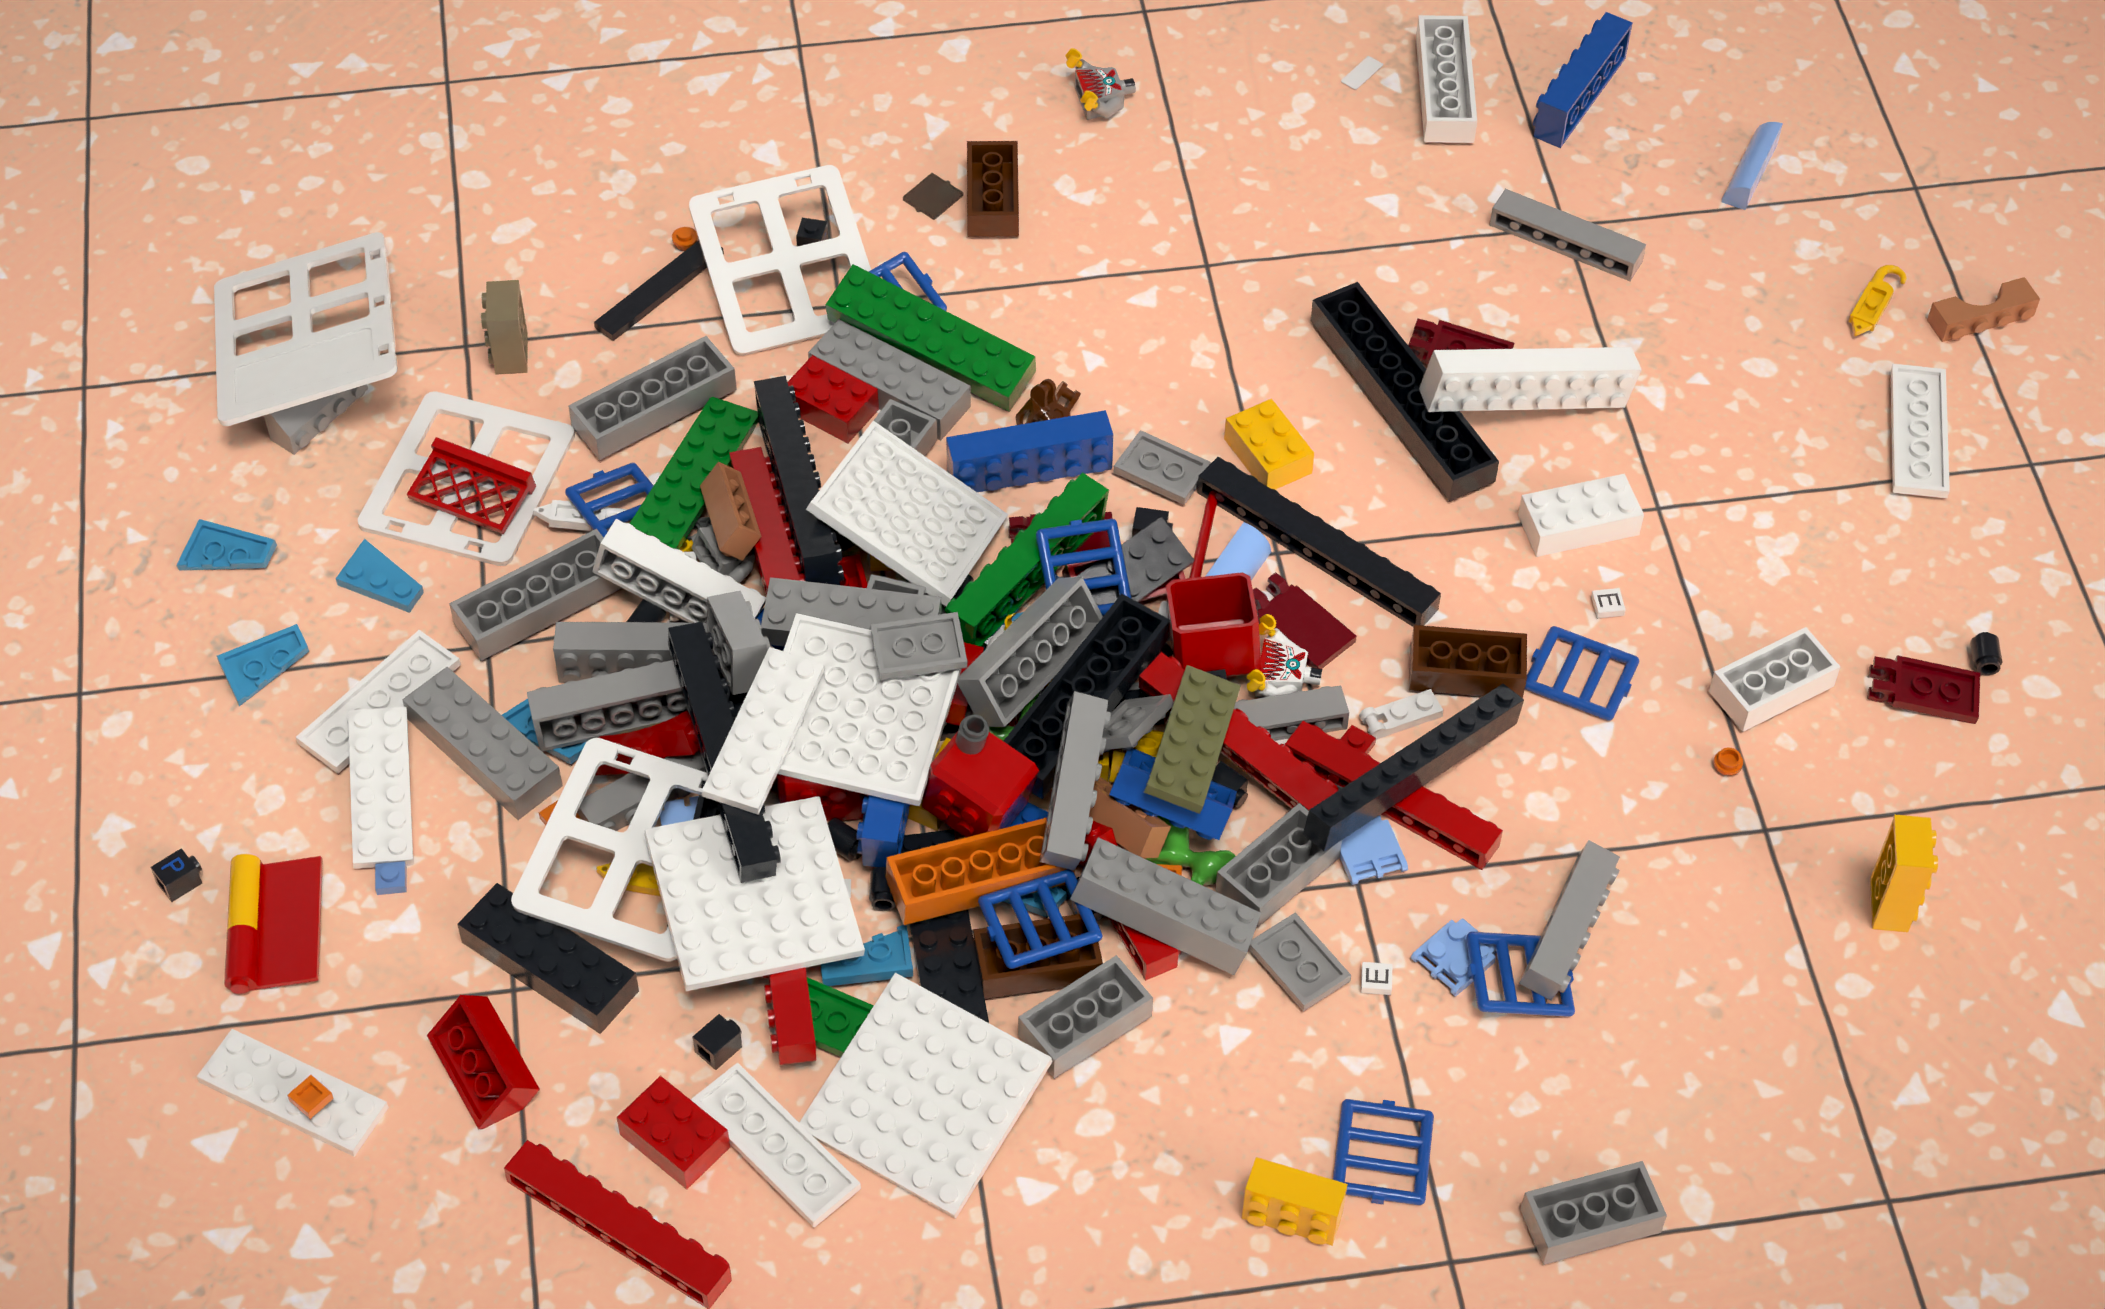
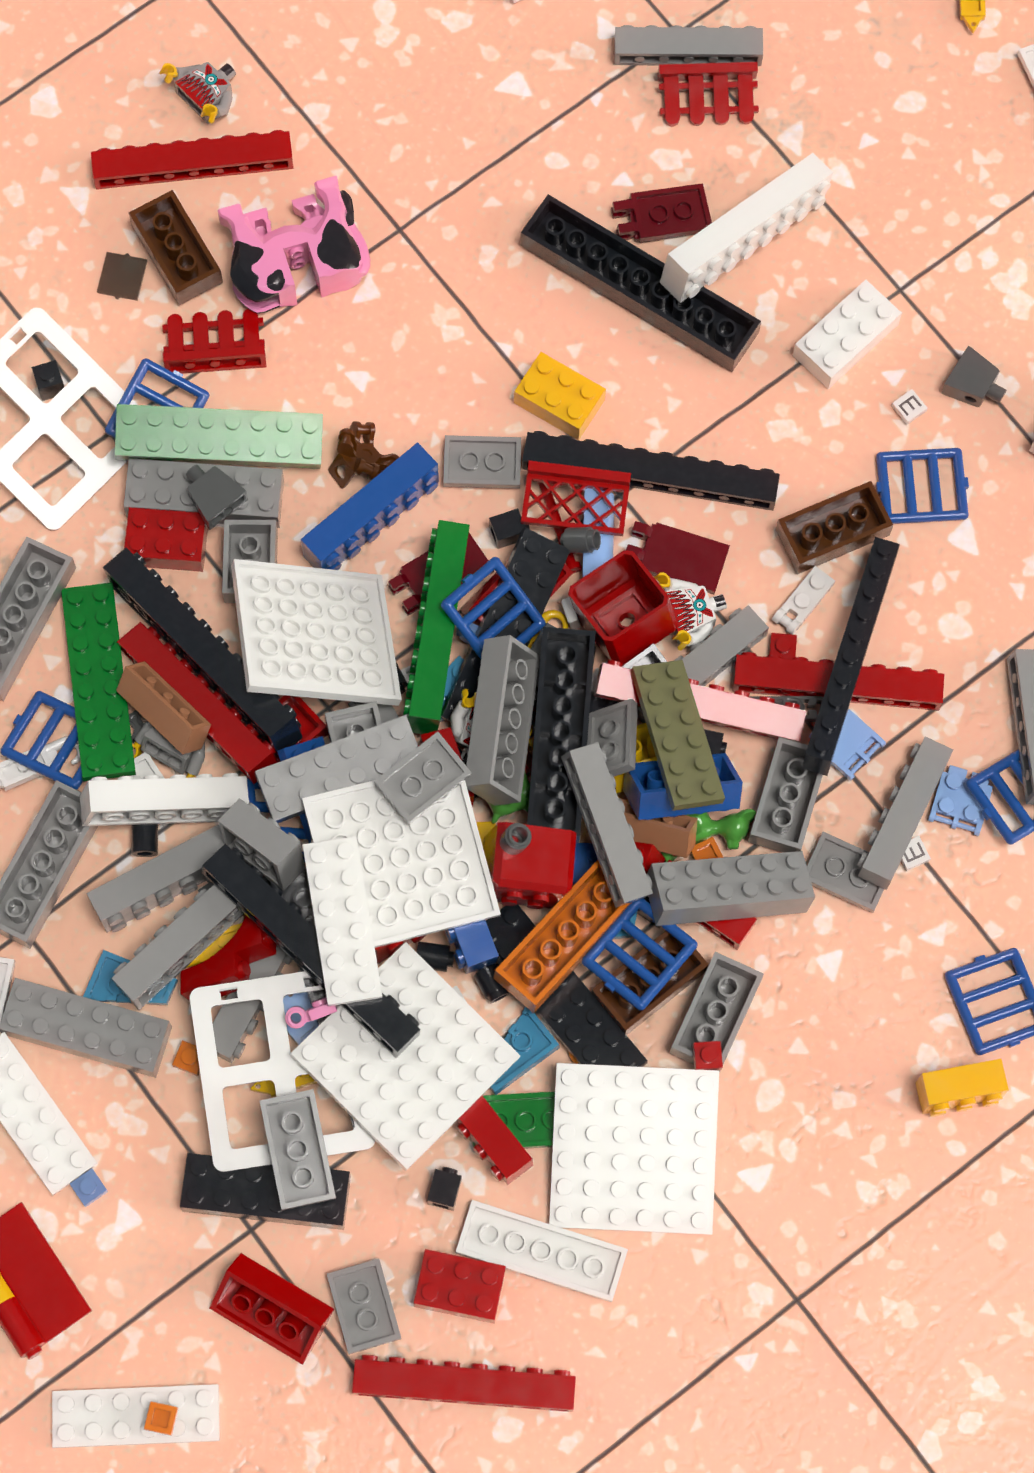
camera: 30 degrees left, 20 degrees up
none -> red brick [91,130,294,190]
none -> red fence [162,309,267,374]
none -> dark grey torso [186,465,248,530]
none -> bright pink animal [218,176,371,314]
none -> light grey brick [259,1089,336,1211]
none -> bright pink plate [285,997,337,1029]
none -> light grey plate [327,1259,402,1355]
none -> red fence [521,460,631,536]
none -> dark grey brick [560,527,601,553]
none -> red fence [658,62,759,127]
none -> red plate [692,1041,723,1070]
none -> light grey brick [857,736,954,890]
none -> dark grey torso [941,346,1007,407]

